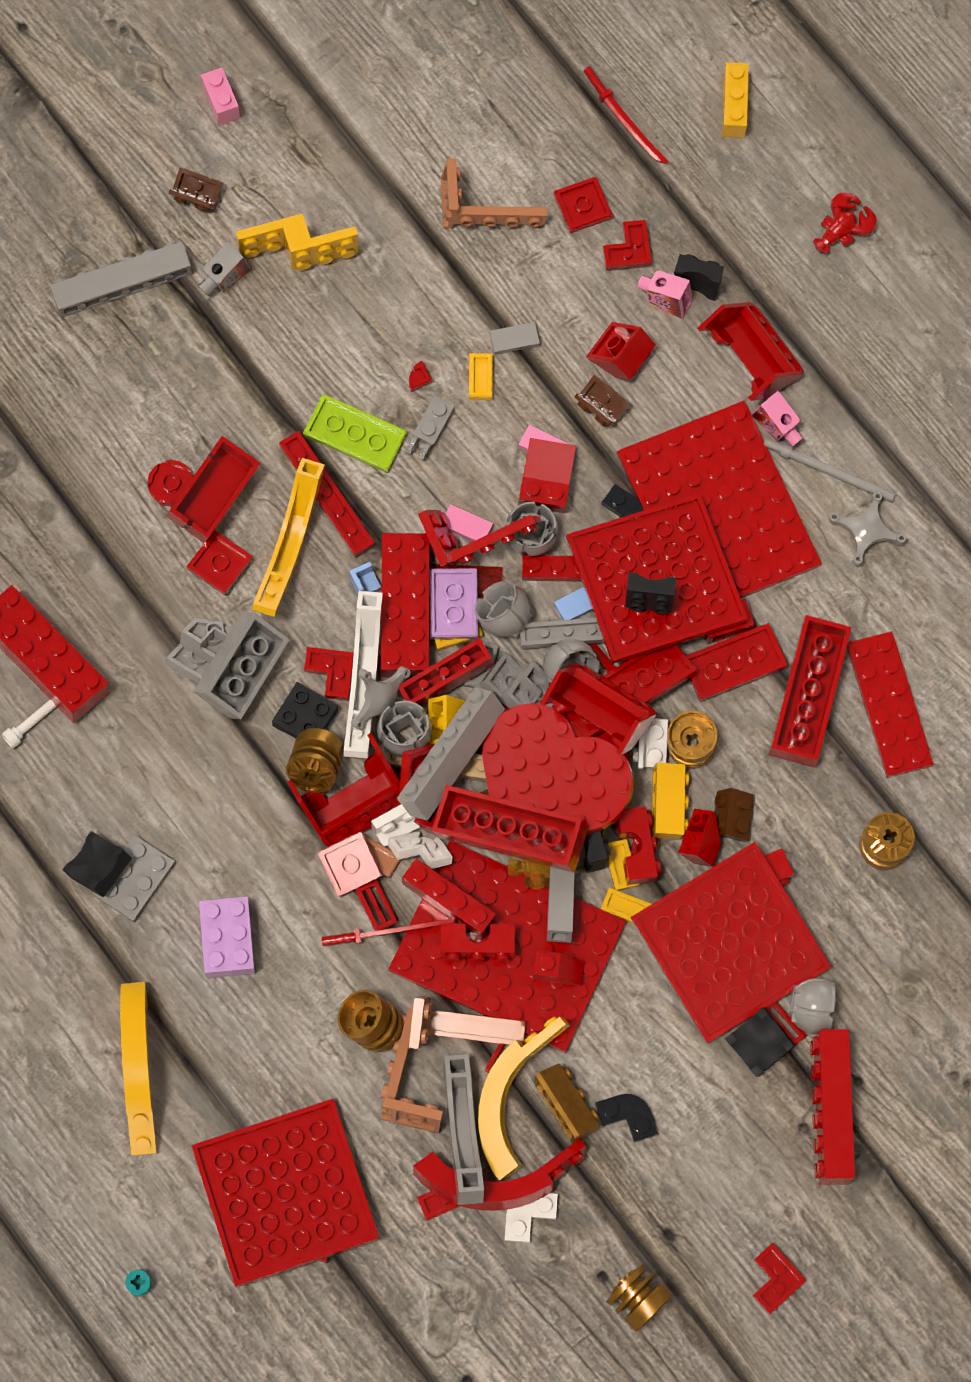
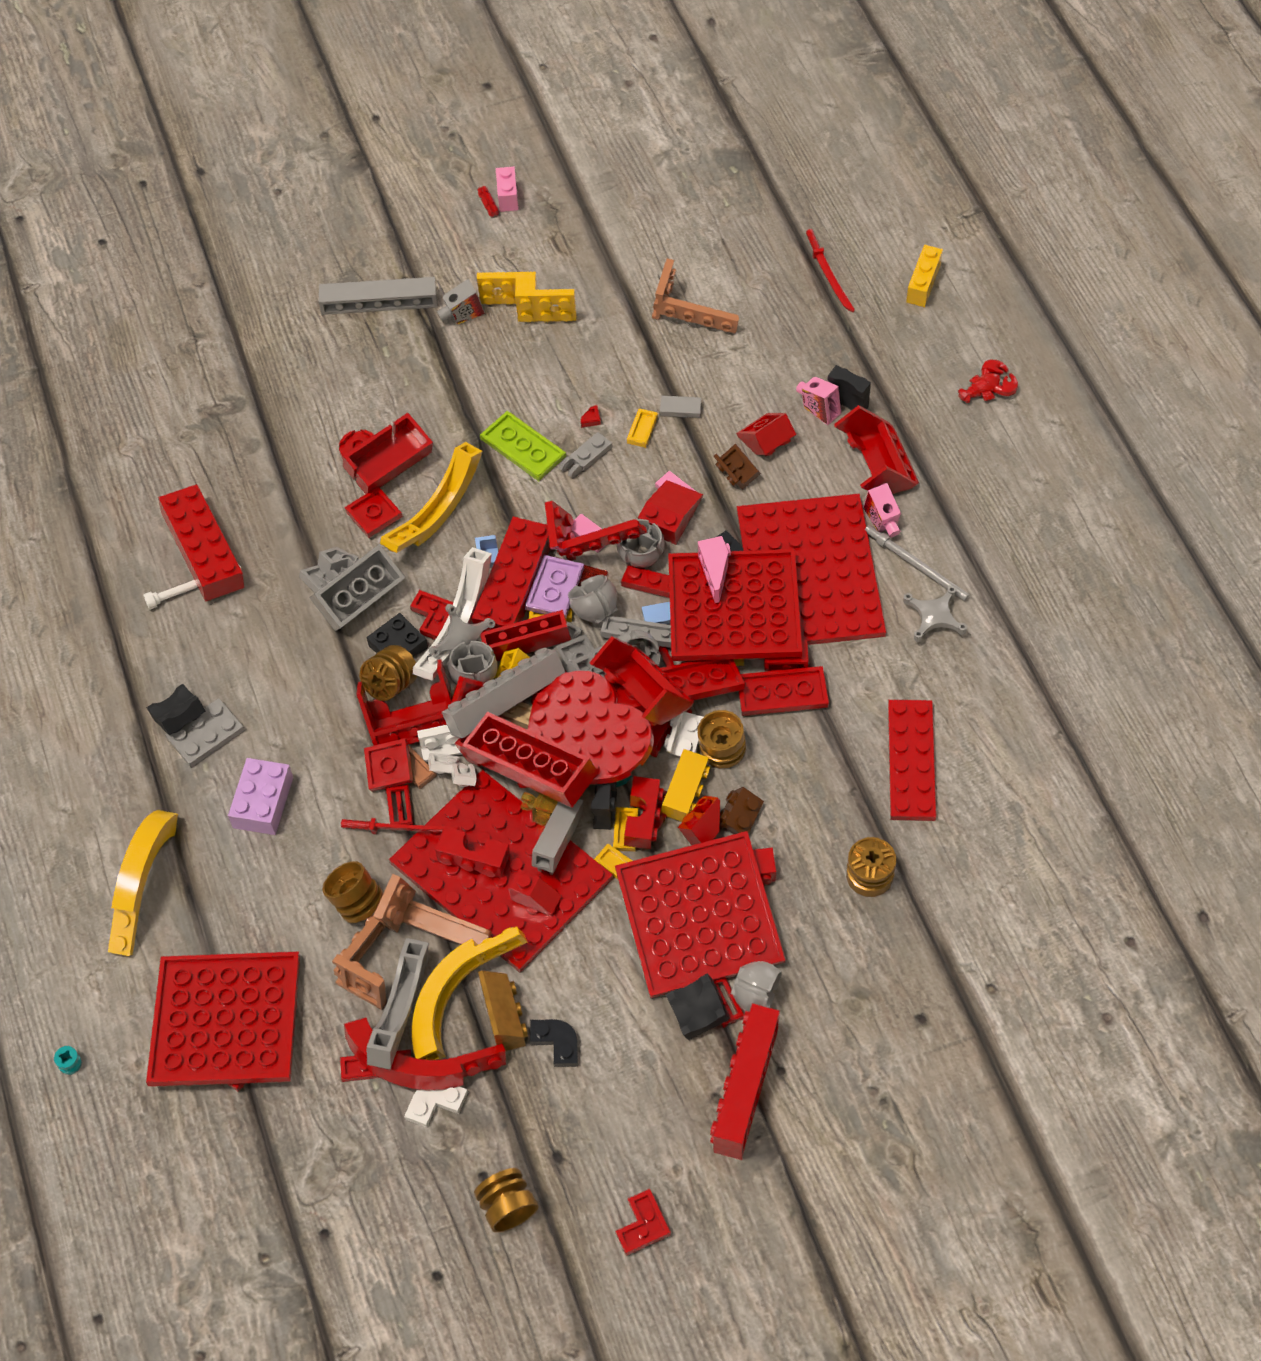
camera: 25 degrees right, 15 degrees down
reddish brown bracket [169,167,224,212] -> none
red plate [279,430,375,557] -> none
red brick [402,858,496,939] -> none
red tile [553,176,613,234] -> none
red plate [603,220,652,270] -> none
black brick [625,572,677,614] -> none
red brick [768,615,852,768] -> none
none -> red axle [478,186,499,217]
none -> bright pink slope [698,536,731,603]

